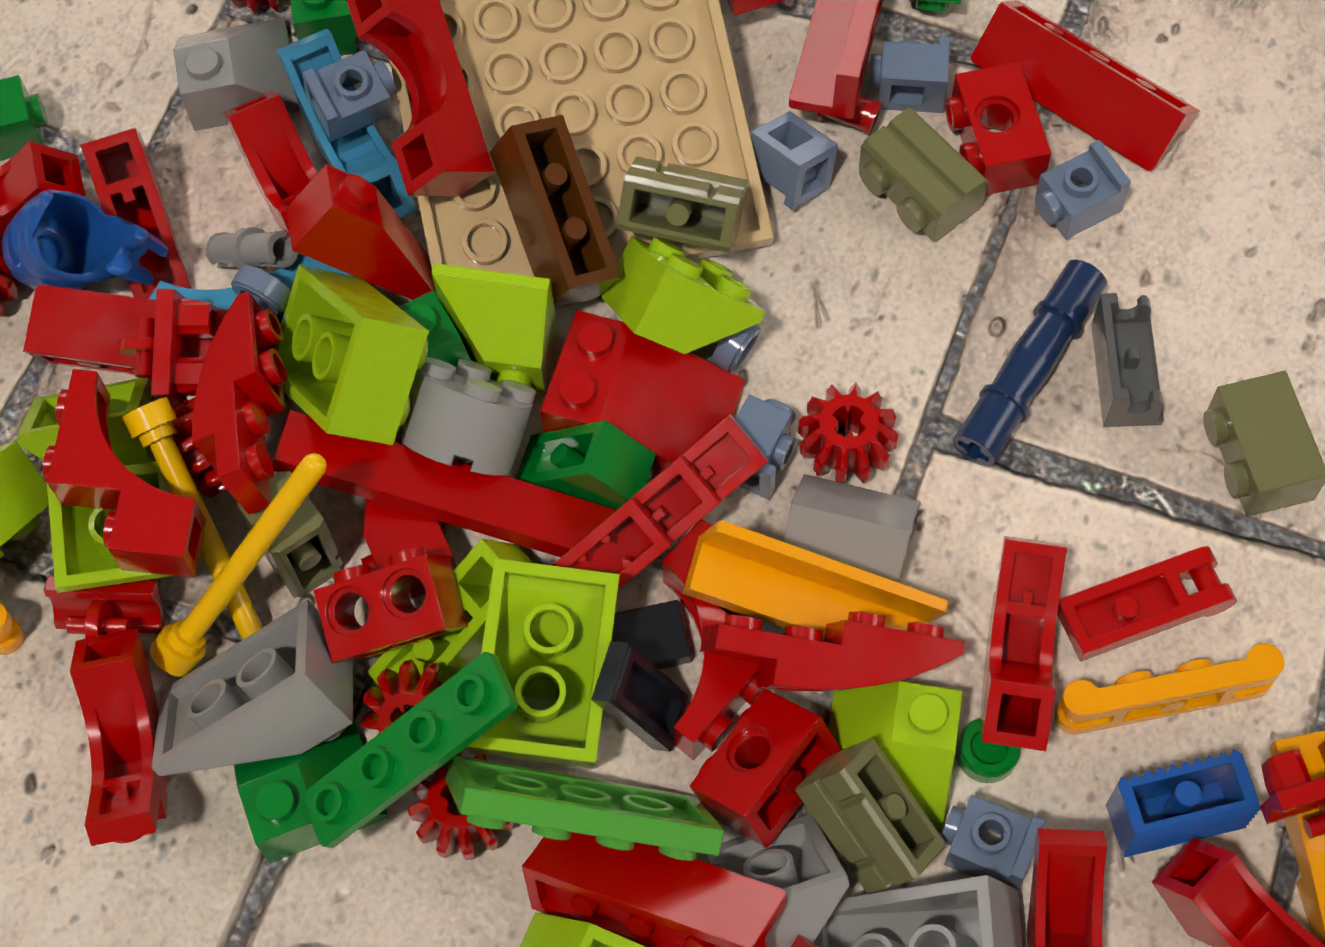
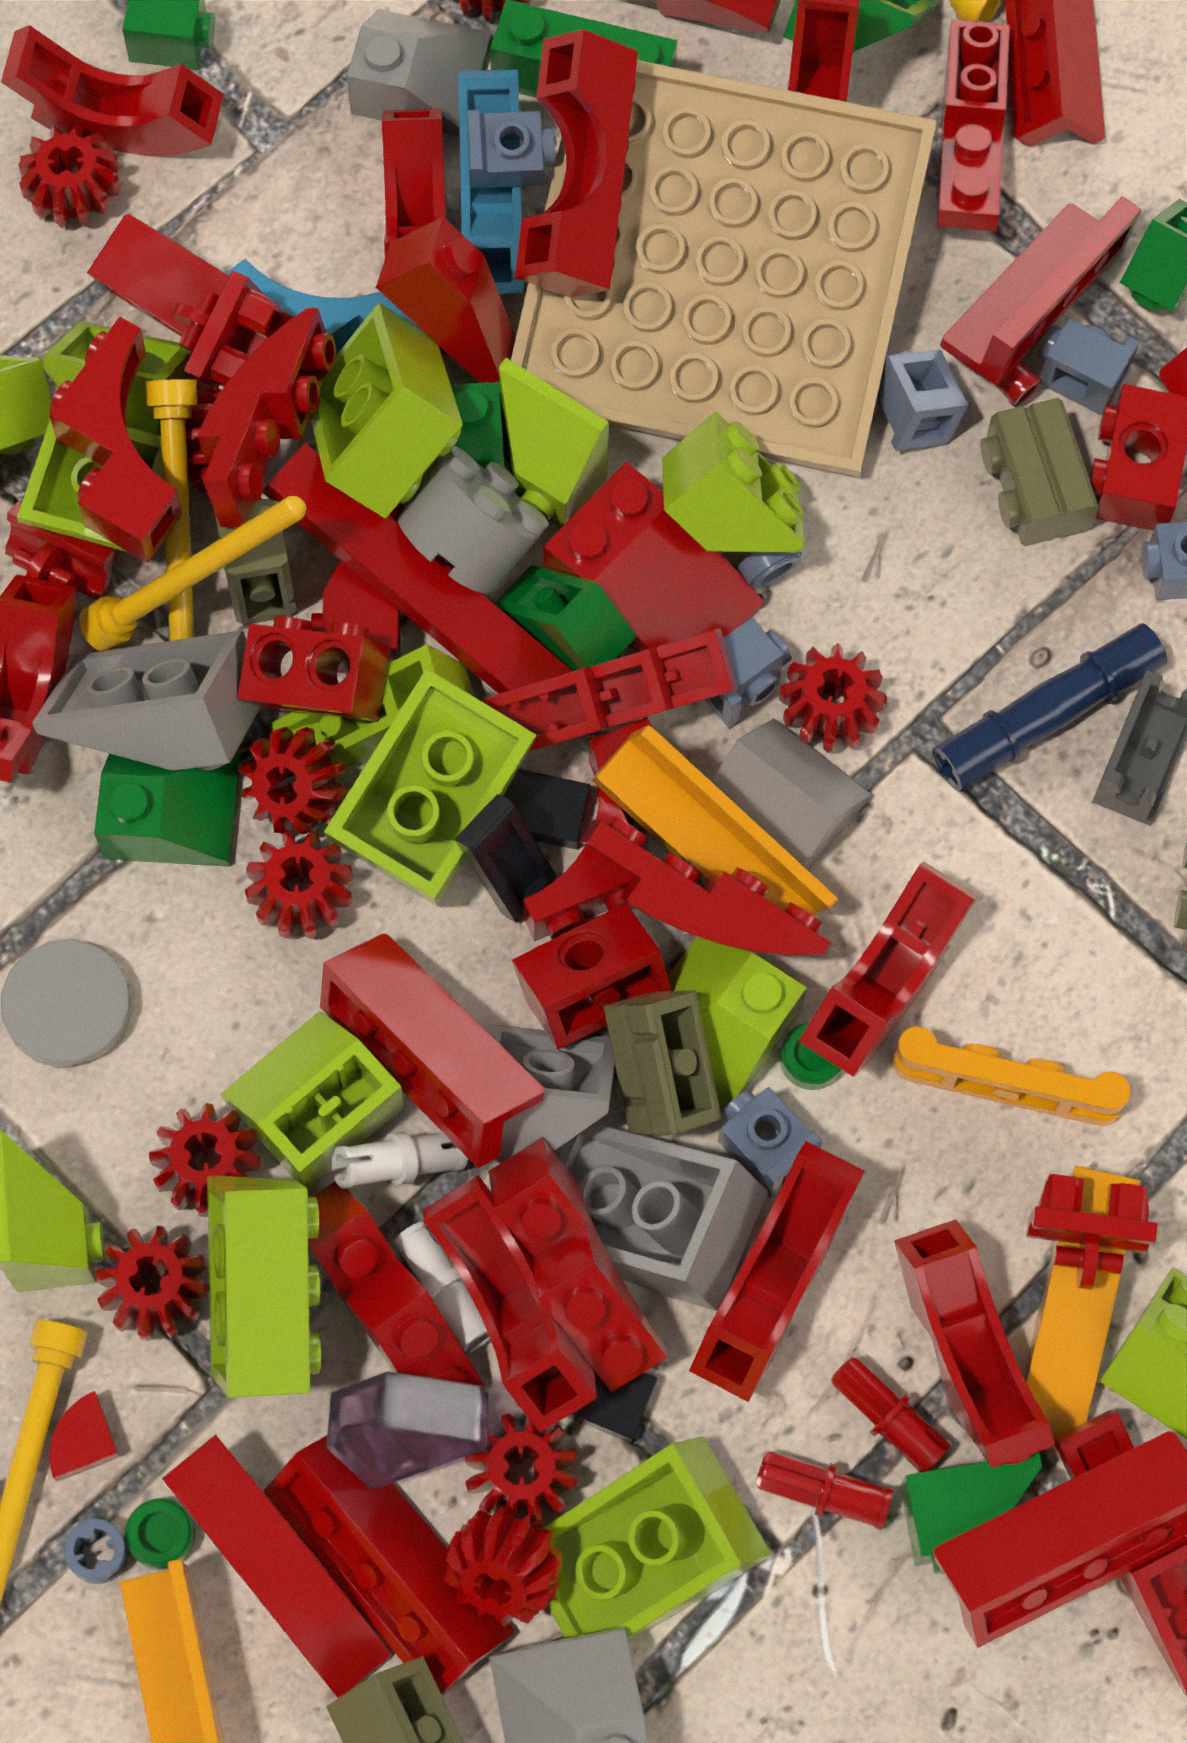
camera: 20 degrees right, 5 degrees up
blue piece [2,190,169,289] -> none
red slope [80,128,192,299] -> none
light grey pin [206,227,298,270] -> none
sand blue tile [231,264,291,315] -> none
green bracket [303,652,518,848] -> none
bright green plate [445,756,725,861] -> none
reddish brown brick [490,115,621,309] -> none
olive brick [617,156,748,253] -> none
red plate [1057,546,1237,662] -> none
blue brick [1106,749,1260,858] -> none

